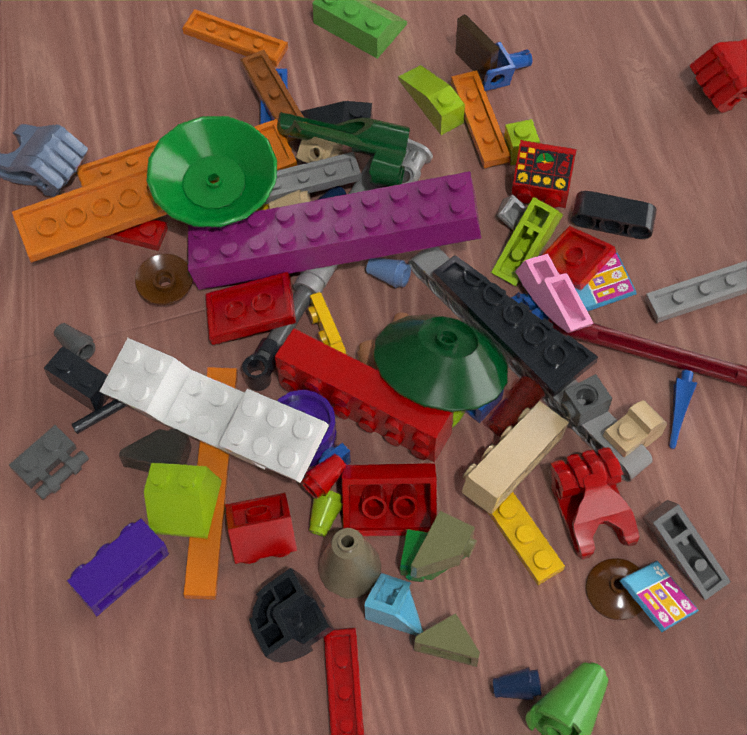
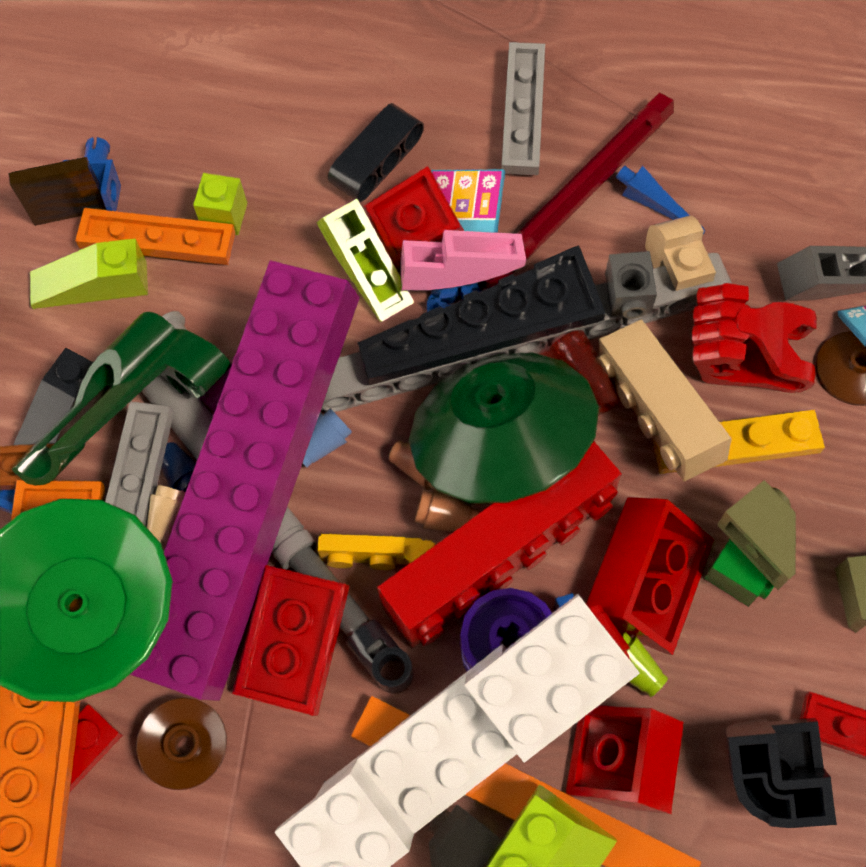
camera: 65 degrees left, 5 degrees up
tan brick [296,137,343,163] -> none
dark tan cone [318,528,381,599] -> none
medium azure slope [364,573,423,636] -> none
light grey slope [497,195,527,231] -> none
slope [511,140,577,208] -> none

